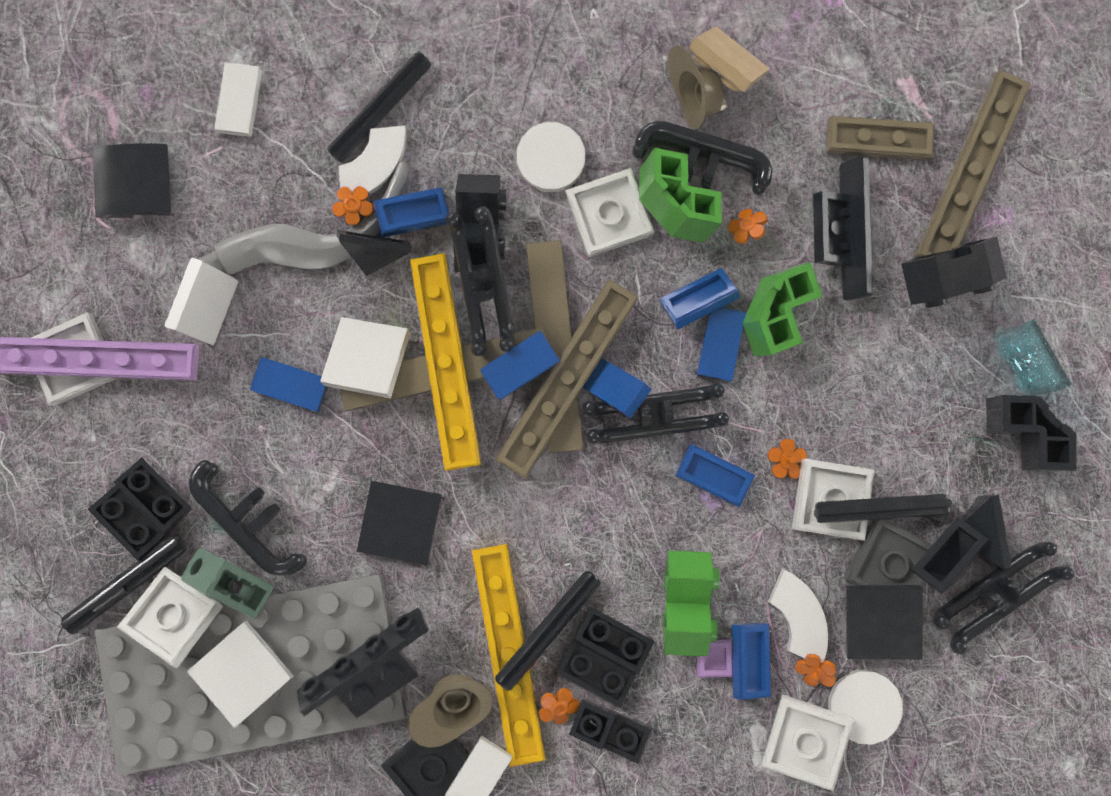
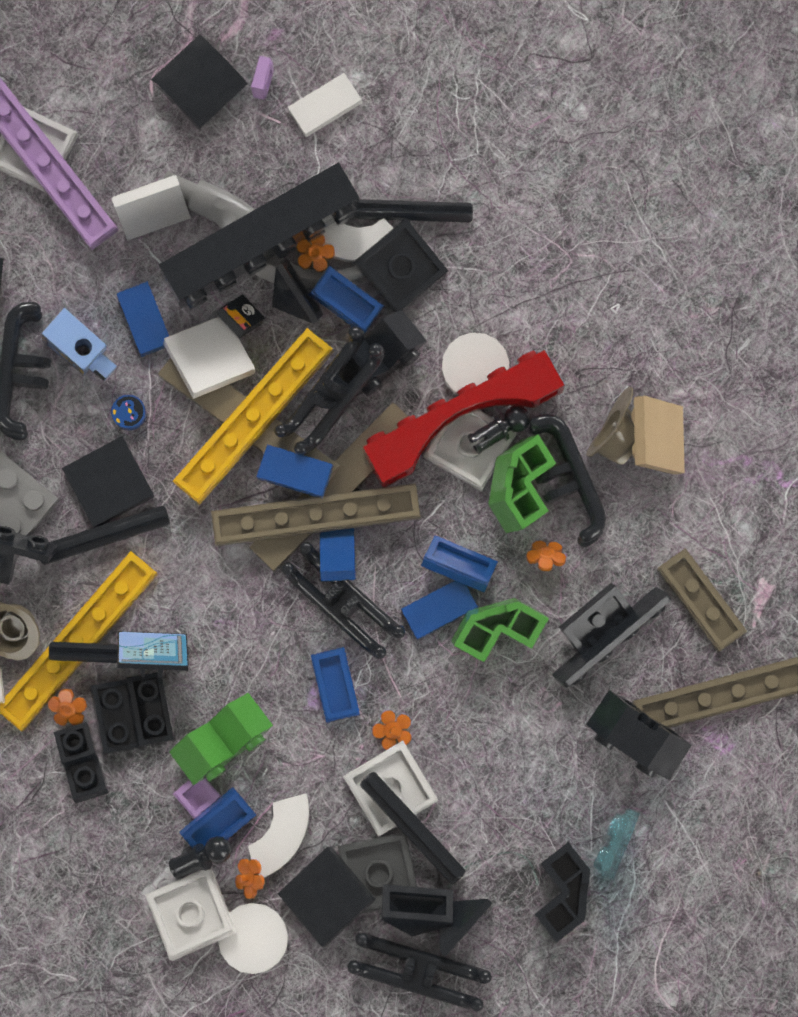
camera: 55 degrees right, 5 degrees down
none -> black axle [40,506,170,565]
none -> light blue torso [42,308,117,381]
none -> blue tile [111,395,146,430]
none -> piece [117,631,189,678]
none -> black brick [158,162,359,310]
none -> black pin [169,836,232,879]
none -> black tile [217,294,265,339]
none -> lavender tile [251,56,274,100]
none -> black tile [353,218,448,313]
none -> red arch [363,350,565,488]
none -> black pin [468,405,530,454]

